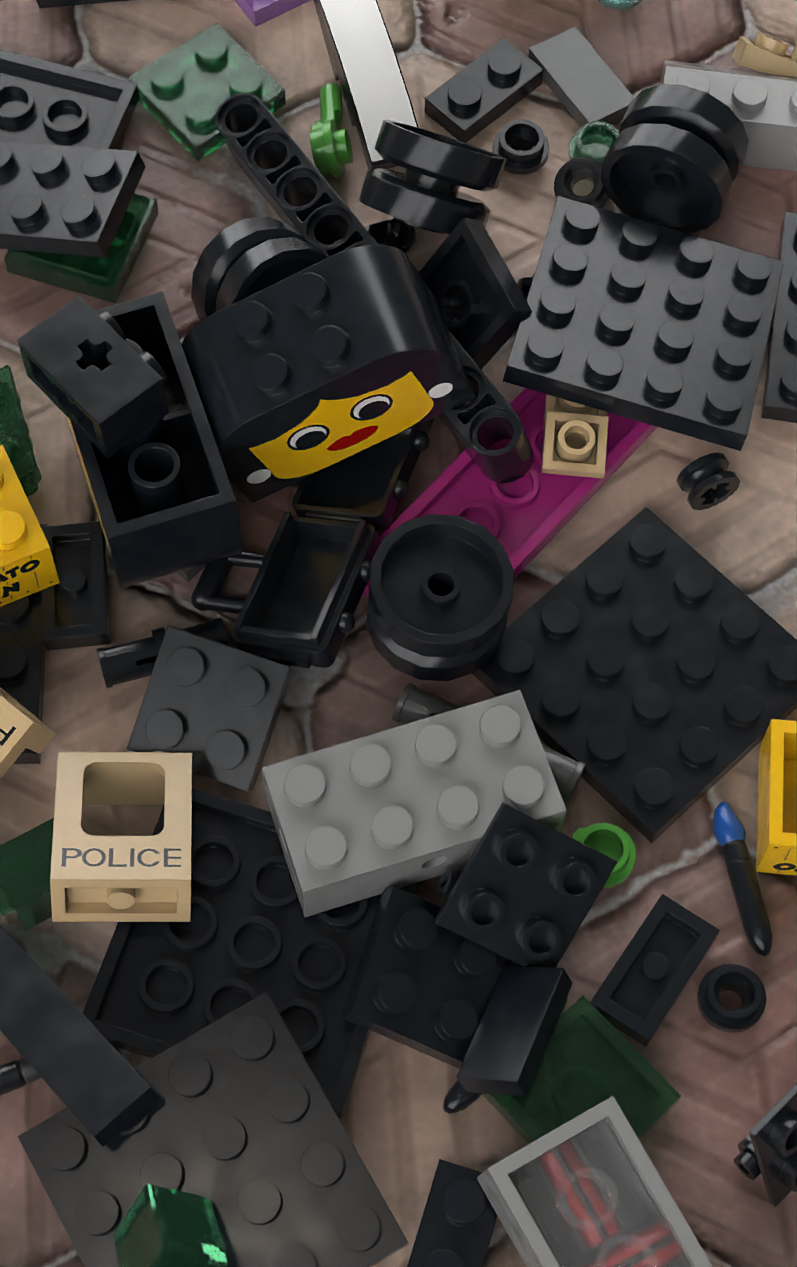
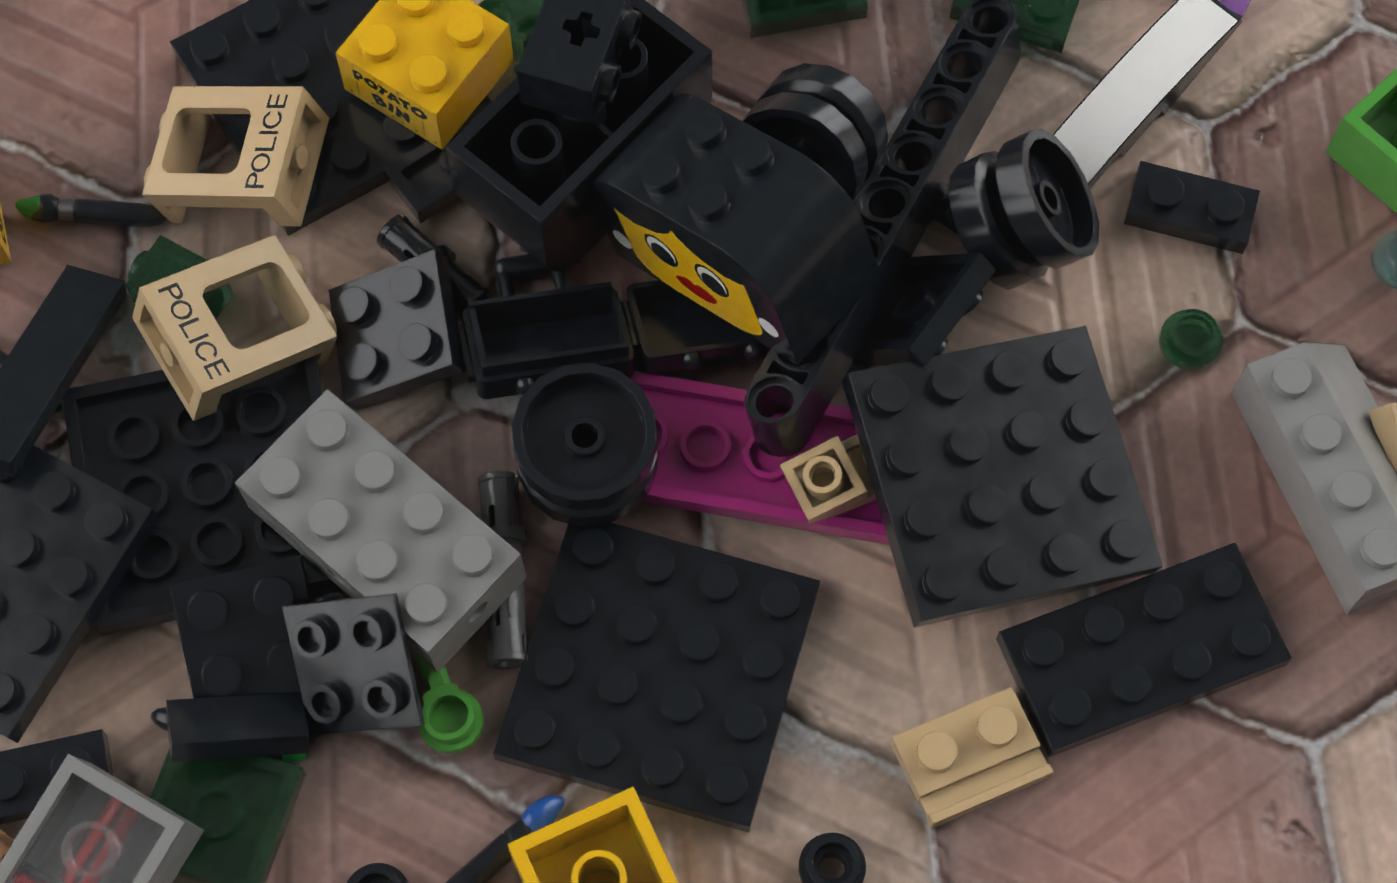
camera: 60 degrees right, 5 degrees up
bright green plate [310,83,353,178] -> none
black plate [492,119,549,175] -> none
tile [528,26,634,137] -> none
black plate [554,157,609,208] -> none
black plate [588,894,720,1047] -> none
black wheel [600,84,749,234] -> none
black bush [677,452,740,510] -> none

